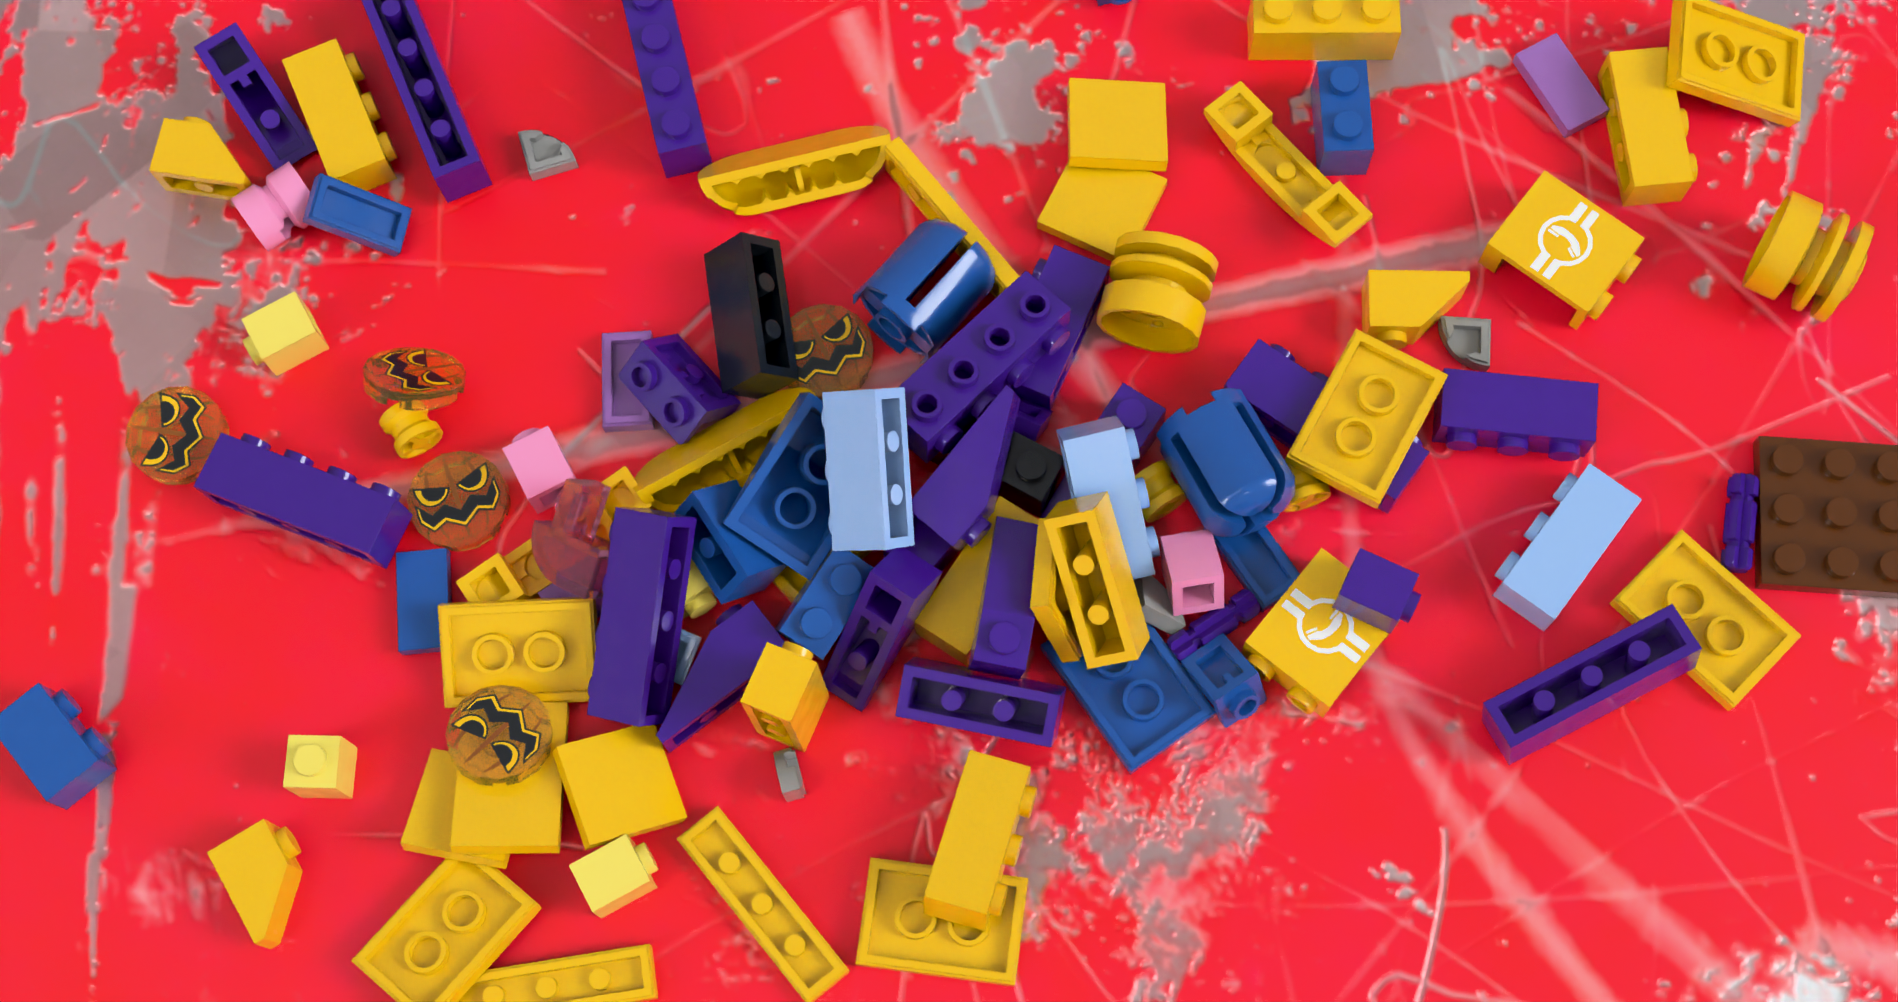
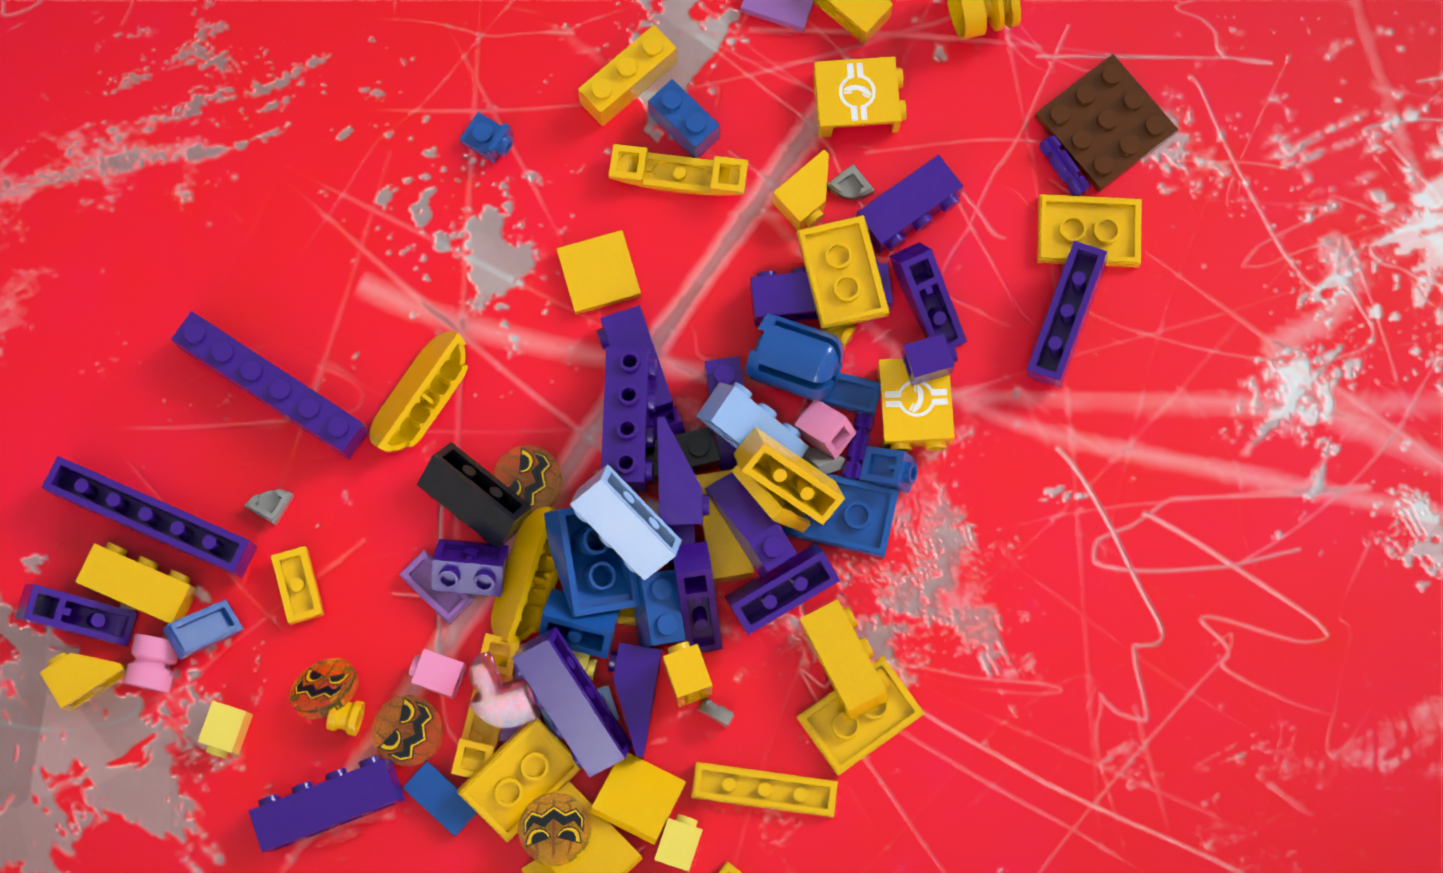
camera: 50 degrees left, 5 degrees up
tile [125,386,229,485] -> none
blue cylinder [853,218,995,364] -> none
yellow tile [885,136,1020,298] -> none
yellow tile [1067,78,1168,172] -> none
yellow wheel [1096,230,1219,354] -> none
yellow wheel [1135,460,1187,523] -> none
light blue brick [1492,463,1642,632] -> none
none -> yellow plate [271,546,325,625]
none -> dark purple slope [889,242,967,347]

